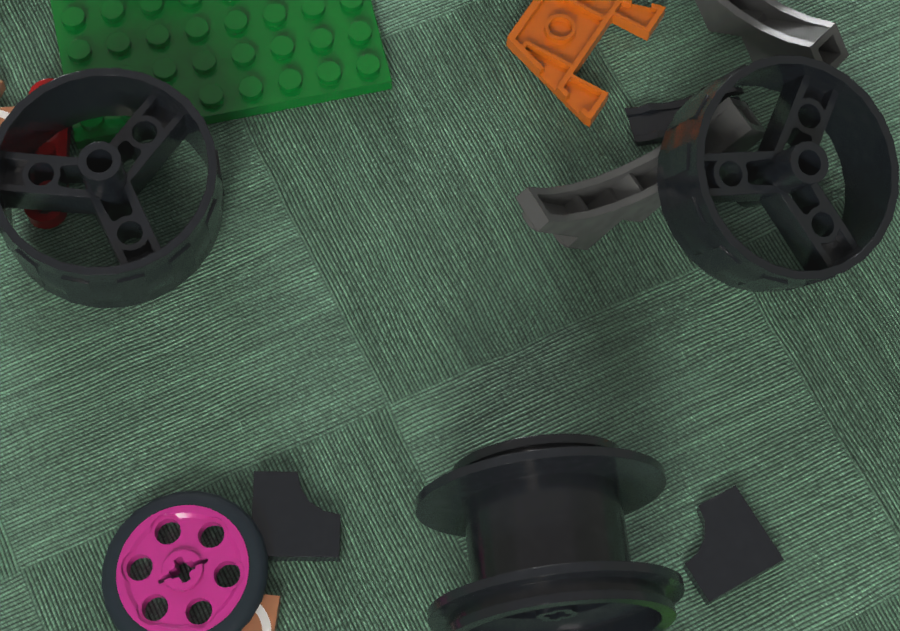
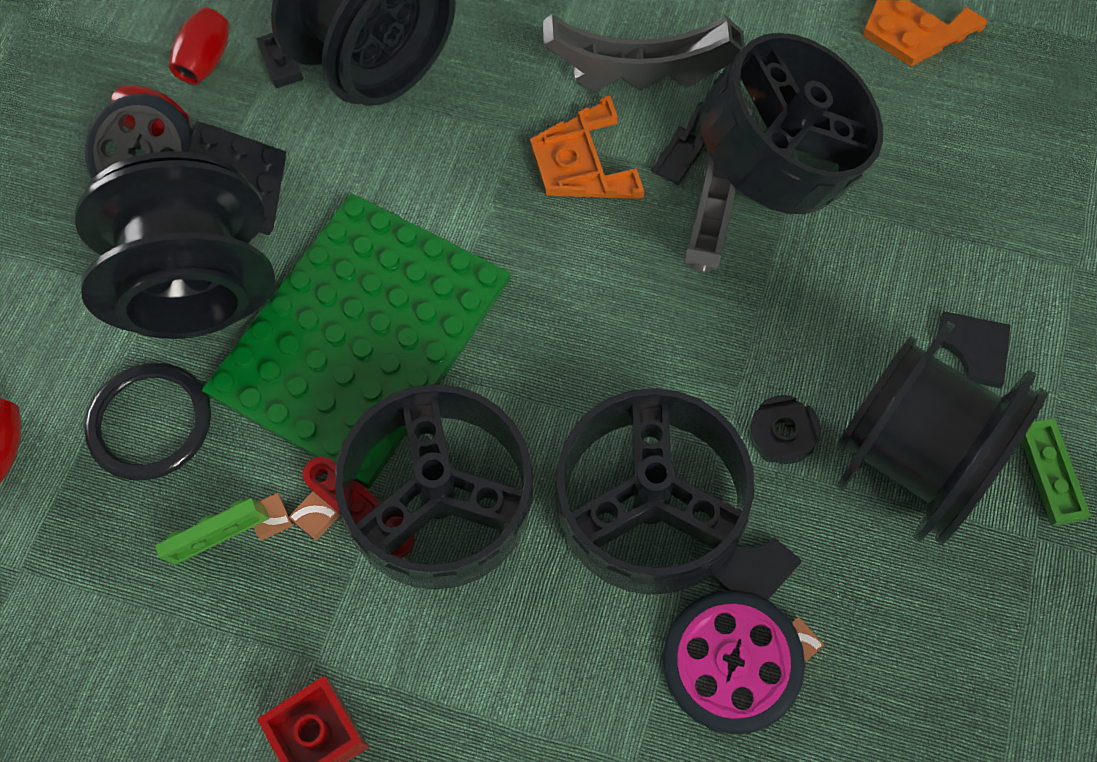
camera: 40 degrees left, 0 degrees up
none -> black wheel [555,388,754,595]
none -> black plate [749,395,820,464]

